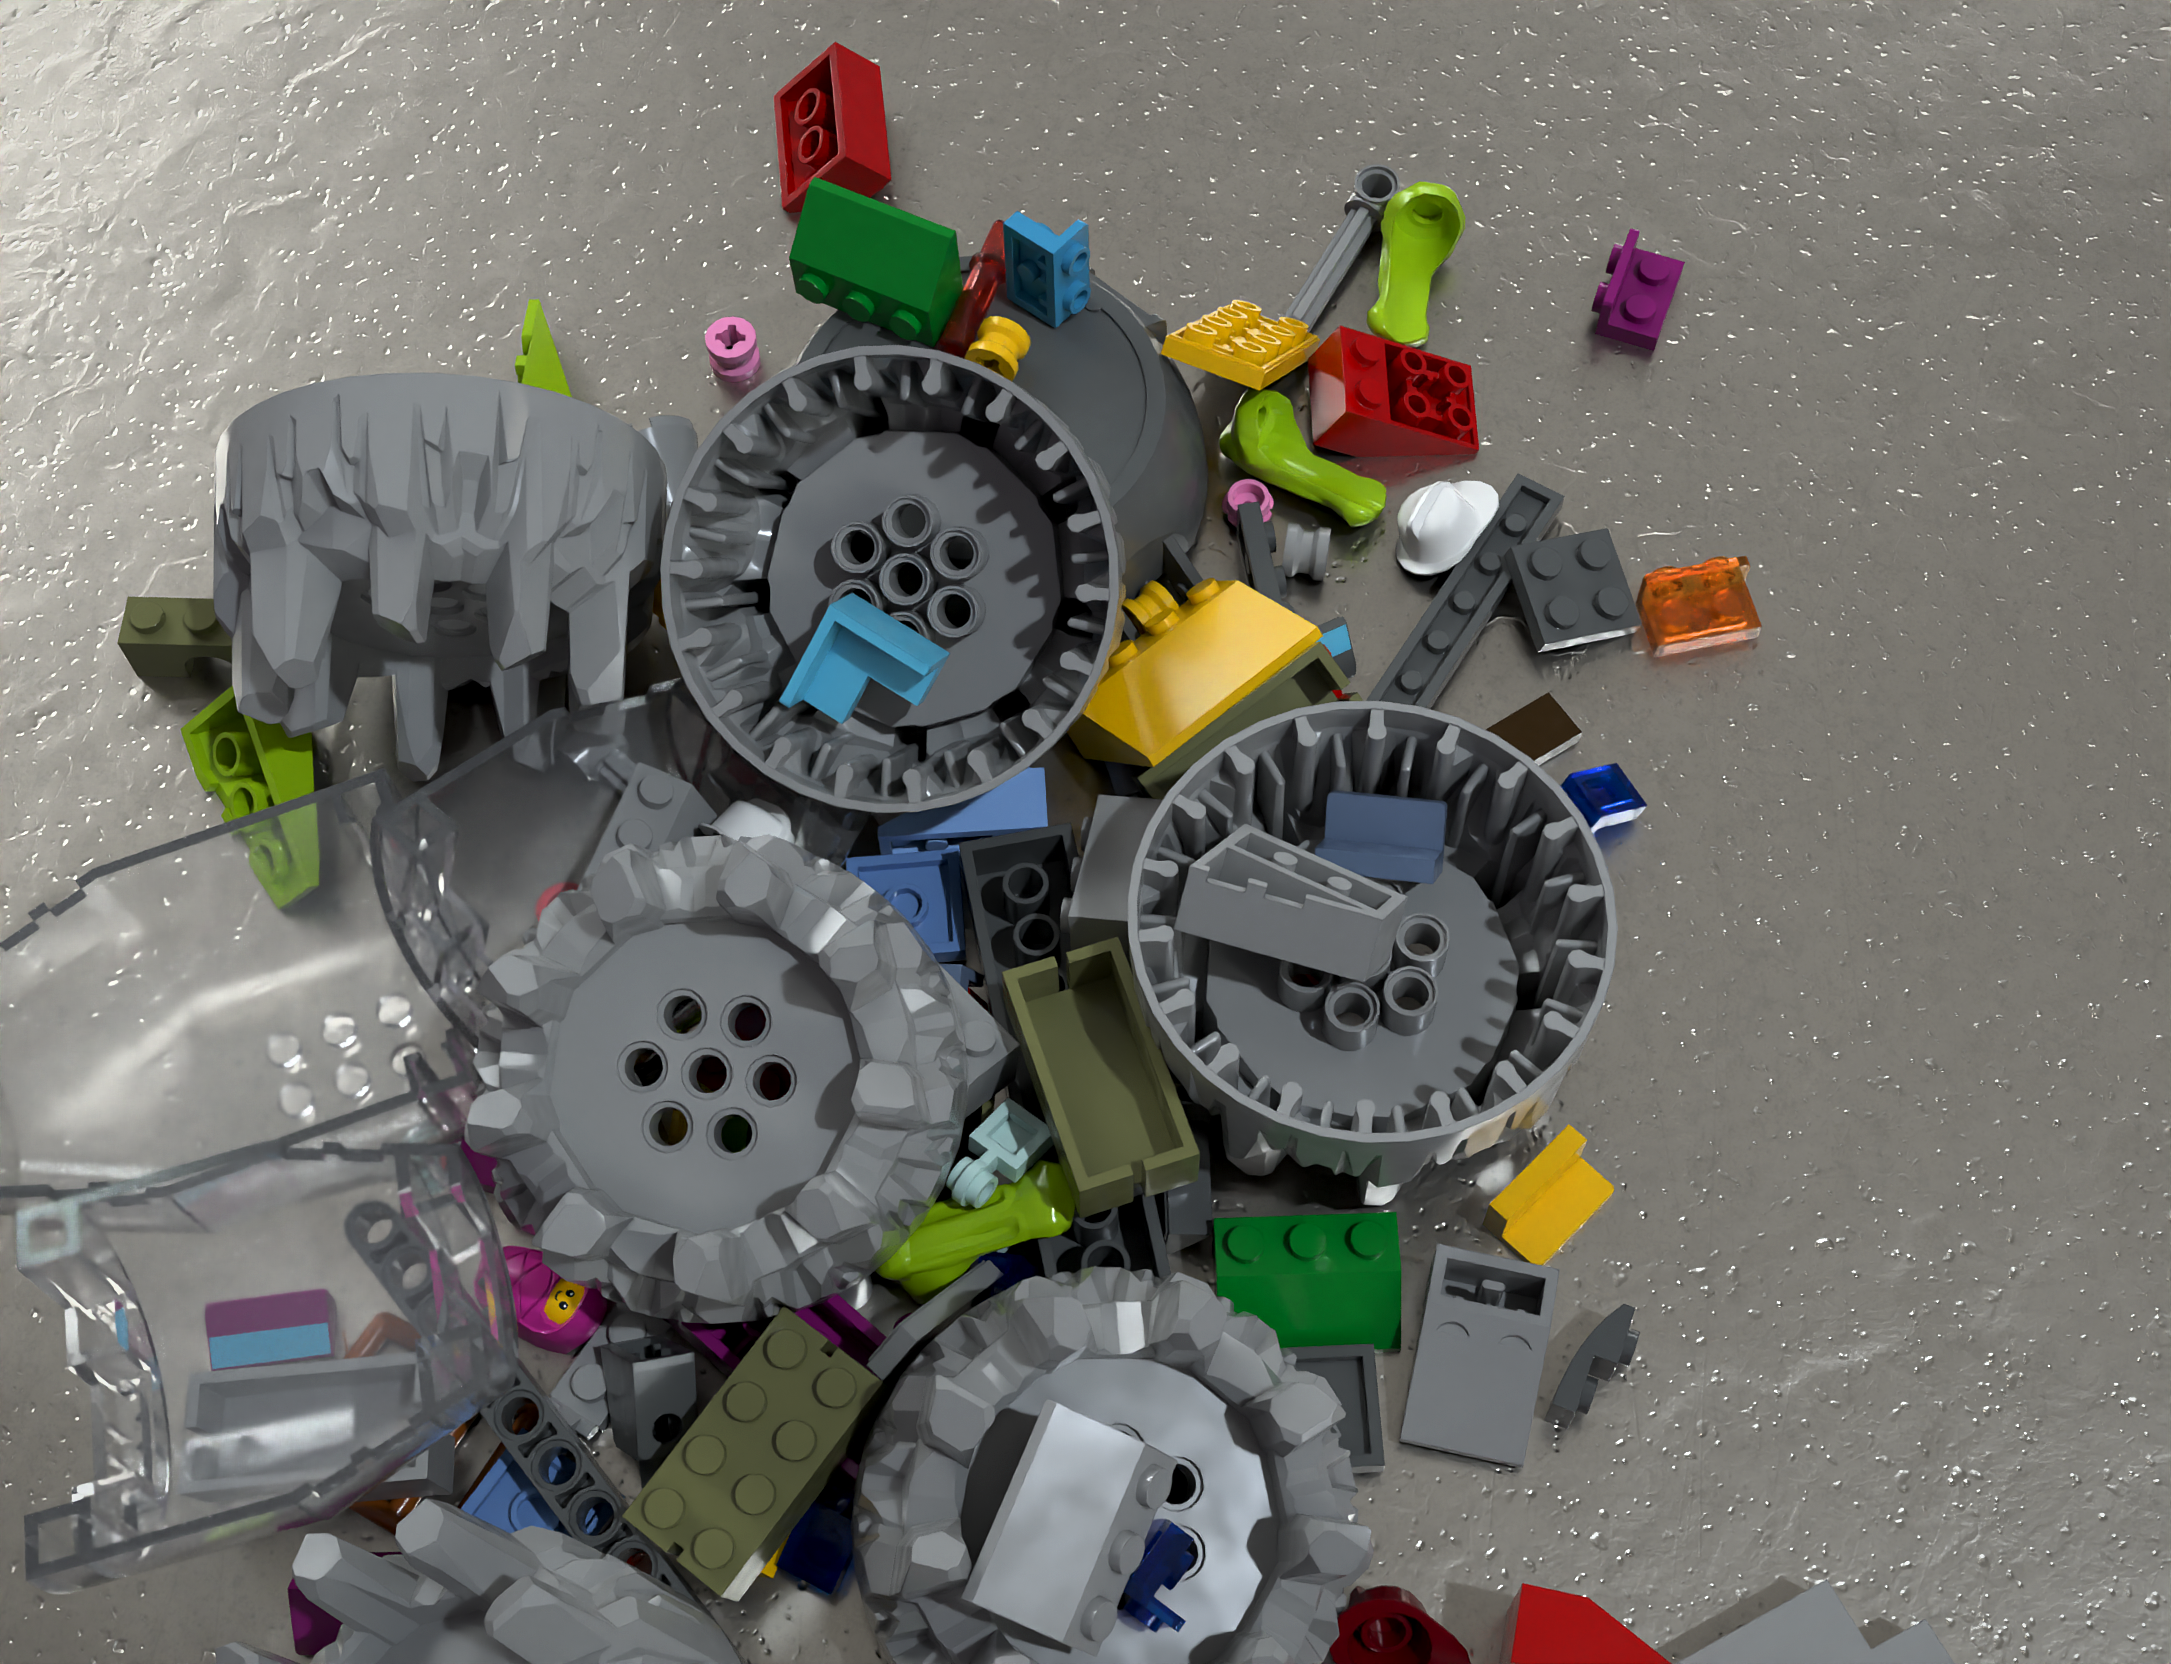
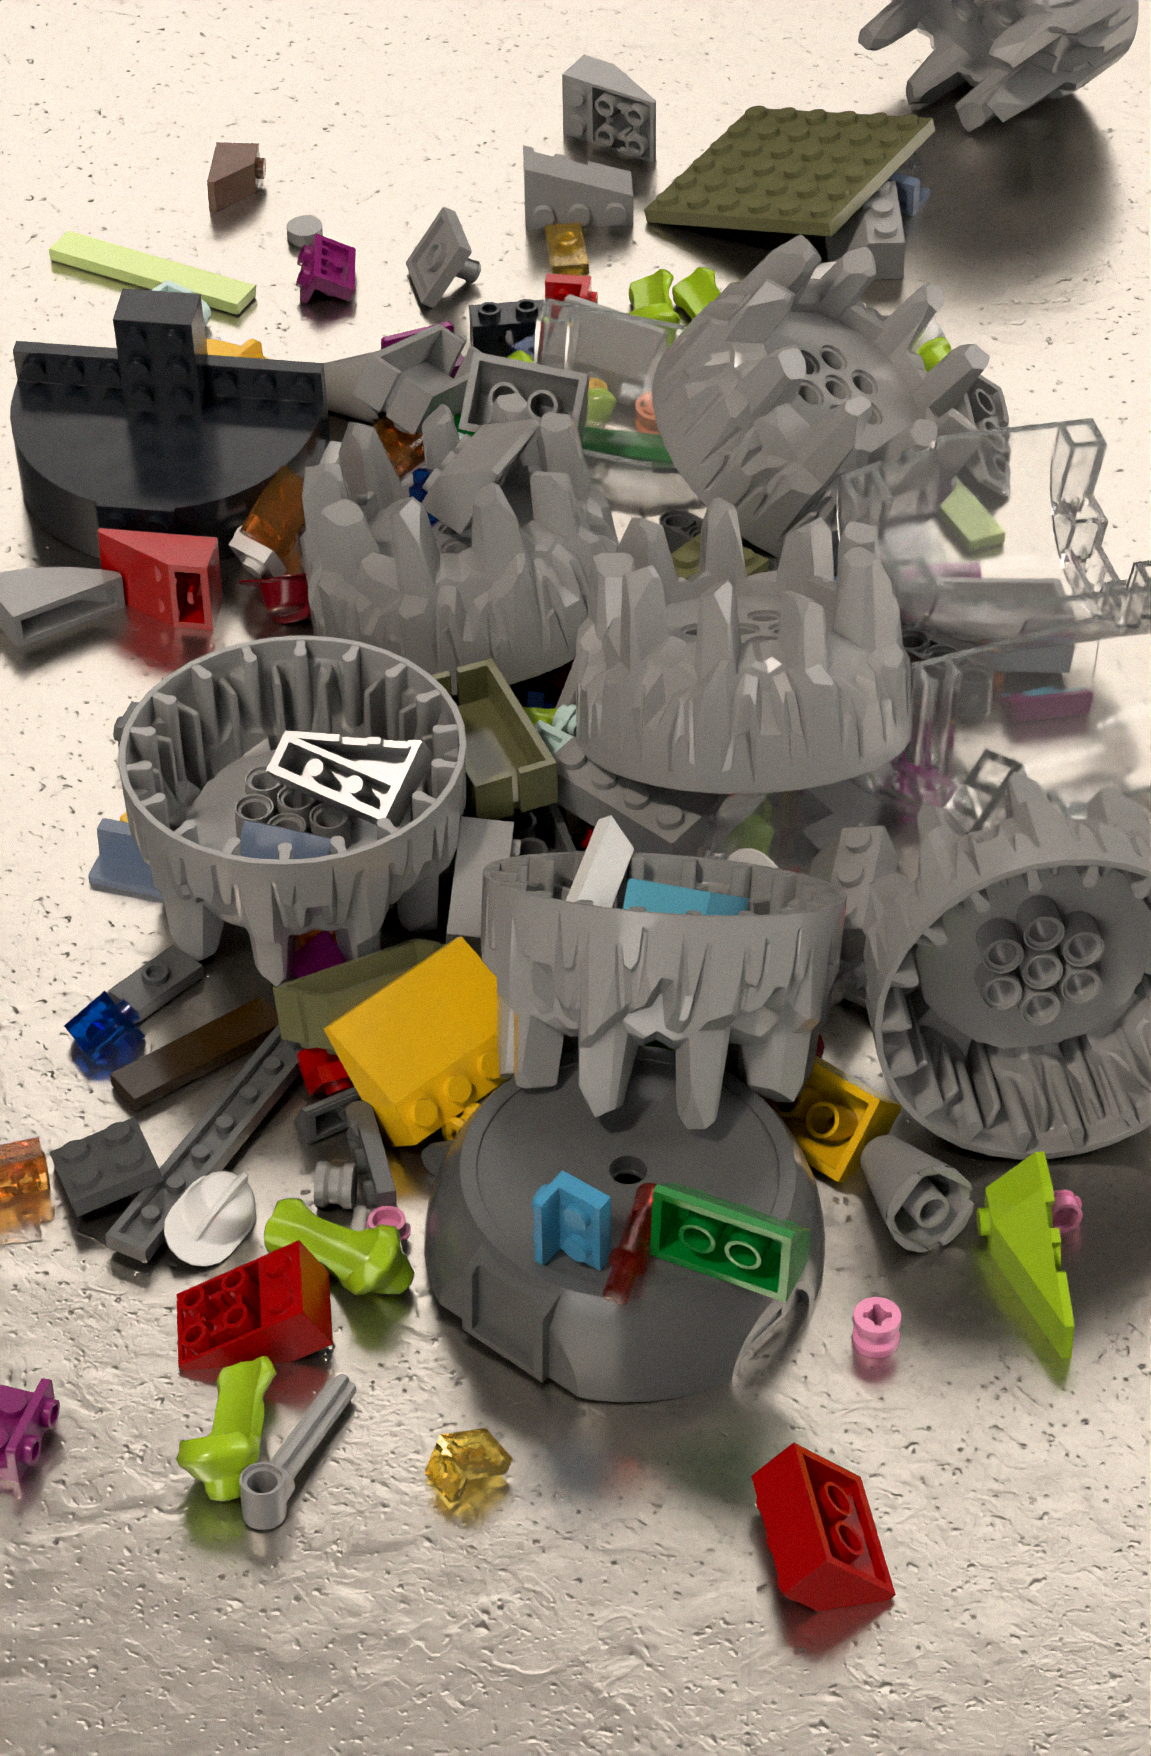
camera: 175 degrees right, 20 degrees down
yellow wheel [965,316,1031,381] -> none
yellow tile [1161,300,1320,391] -> none
none -> sand blue panel [88,818,163,898]
none -> clear yellow bracket [425,1428,513,1503]
none -> white tile [566,815,634,908]

